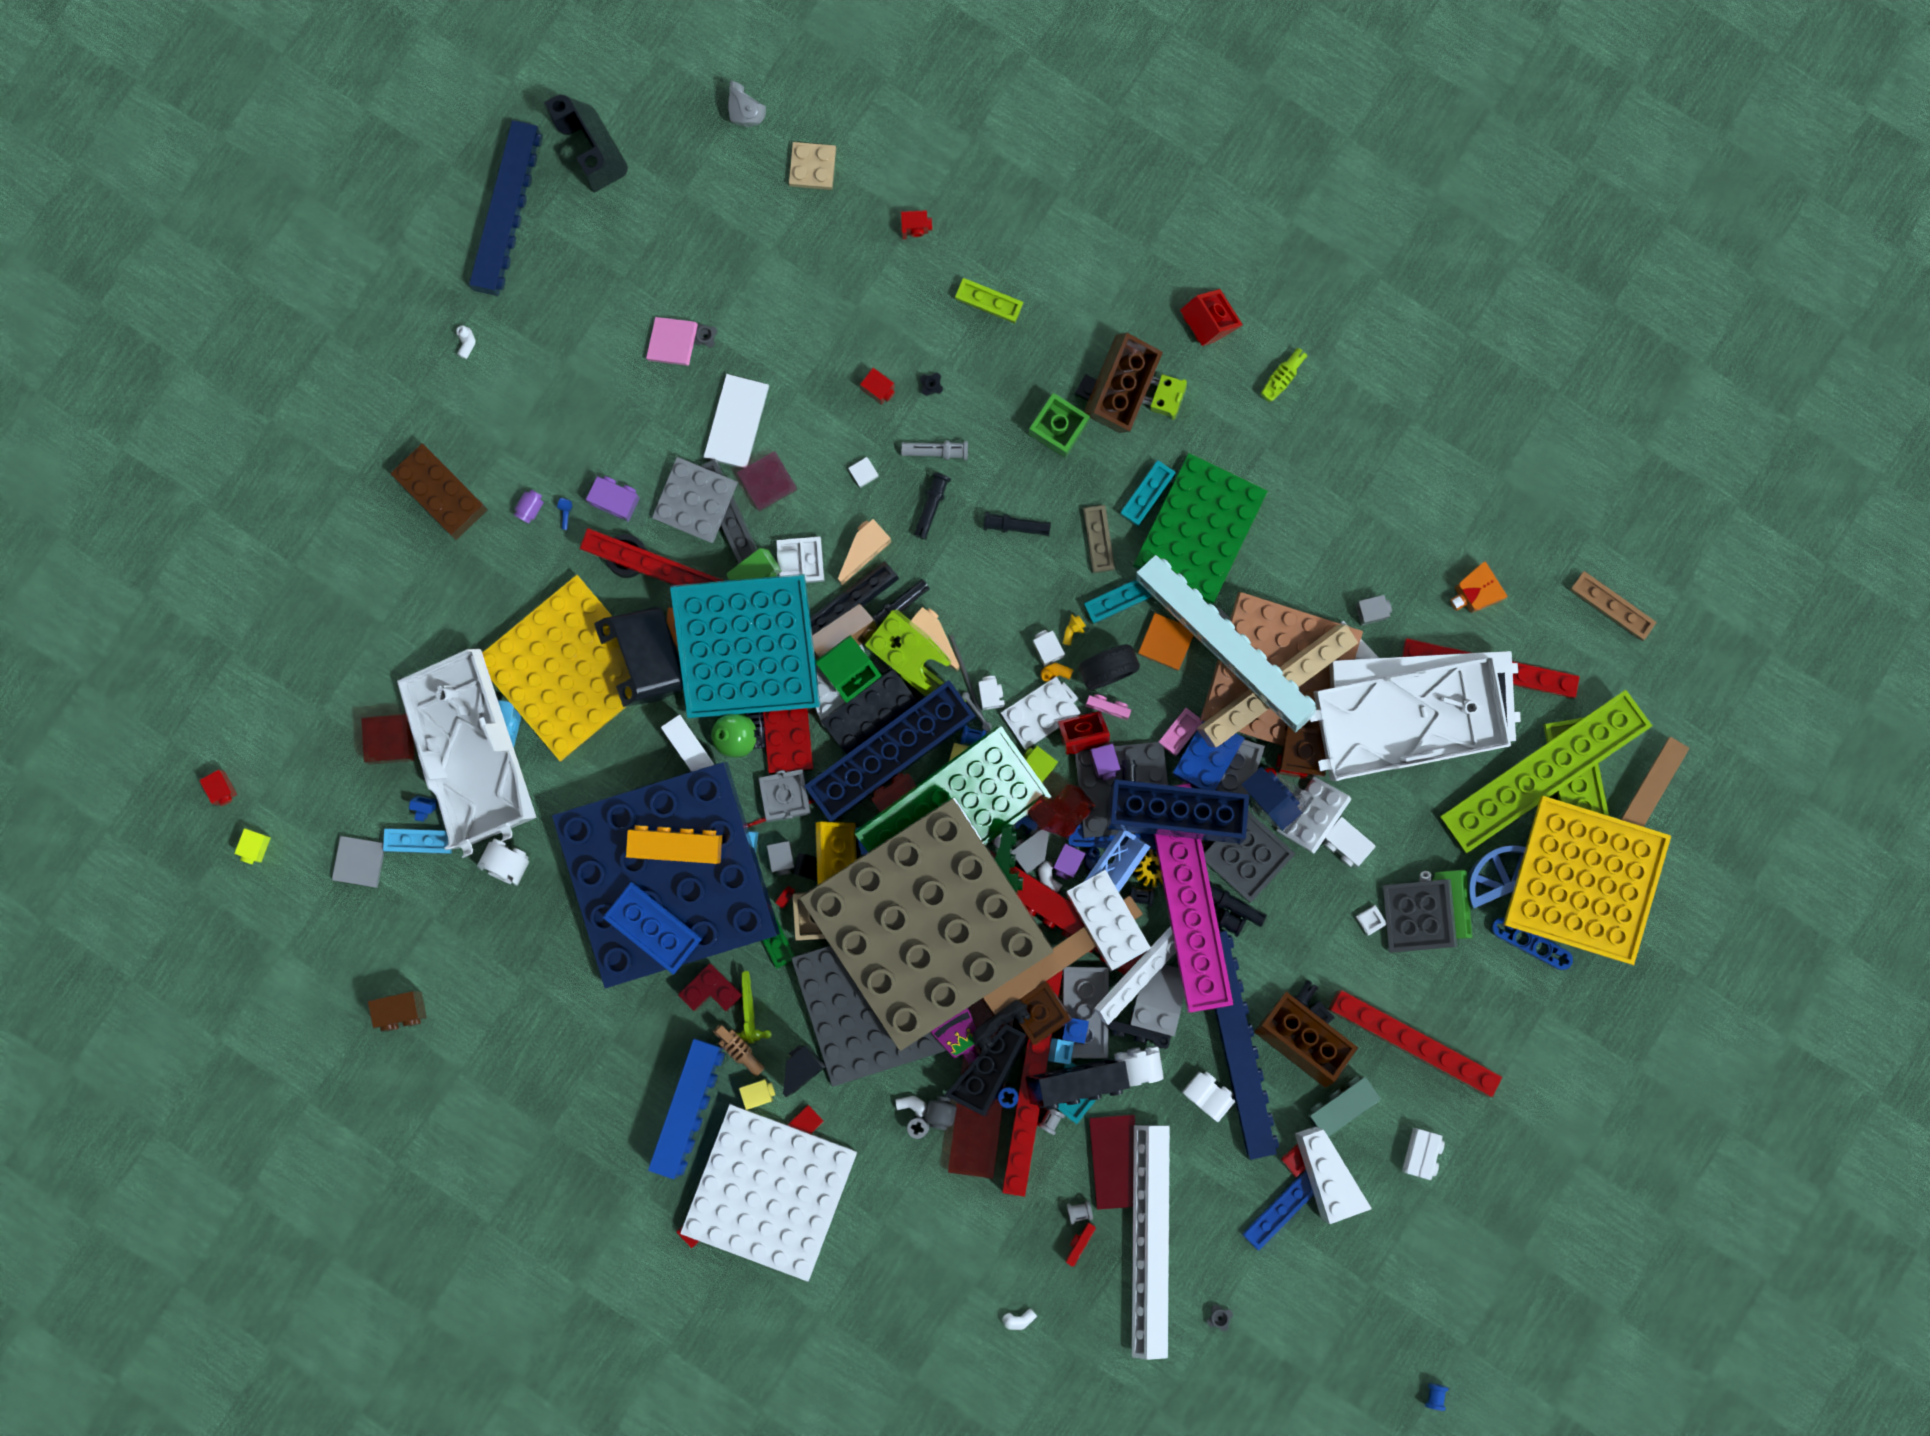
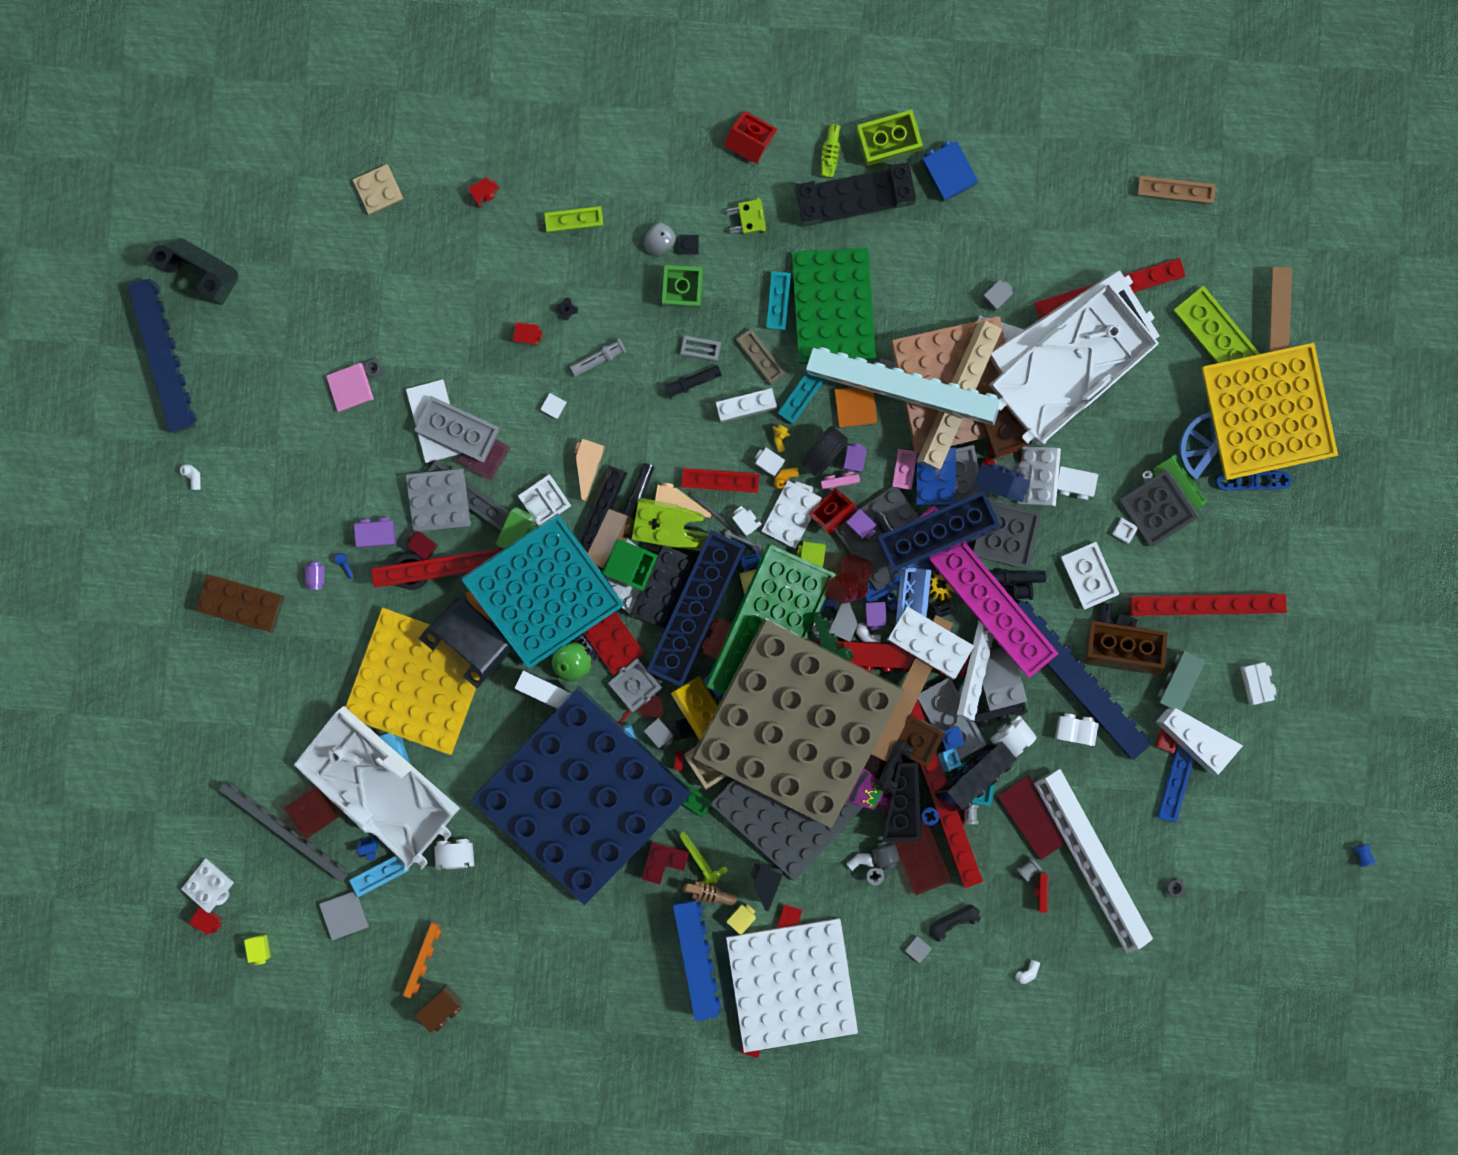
camera: 30 degrees left, 5 degrees up
blue tile [603,882,703,975] -> none
light orange brick [626,825,722,864] -> none
light grey helmet [728,80,766,127] -> none
black pin [913,472,951,540] -> none
reddish brown brick [1084,332,1163,433] -> none
lime plate [1440,690,1652,853] -> none
orange torso [1450,561,1508,613] -> none
none -> white plate [182,858,234,913]
none -> dark grey plate [219,782,350,882]
none -> orange plate [403,921,442,998]
none -> dark red brick [407,531,439,560]
none -> light grey plate [414,396,501,463]
none -> clear red tile [640,695,662,718]
none -> light grey helmet [644,222,676,257]
none -> light grey tile [680,335,721,362]
none -> red plate [682,468,760,493]
none -> white brick [716,388,777,423]
none -> black plate [795,162,916,227]
none -> medium lavender brick [843,443,867,473]
none -> lime brick [856,110,923,166]
none -> light grey tile [905,936,932,963]
none -> blue brick [922,141,978,202]
none -> black piece [929,904,981,942]
none -> white plate [1060,542,1119,610]

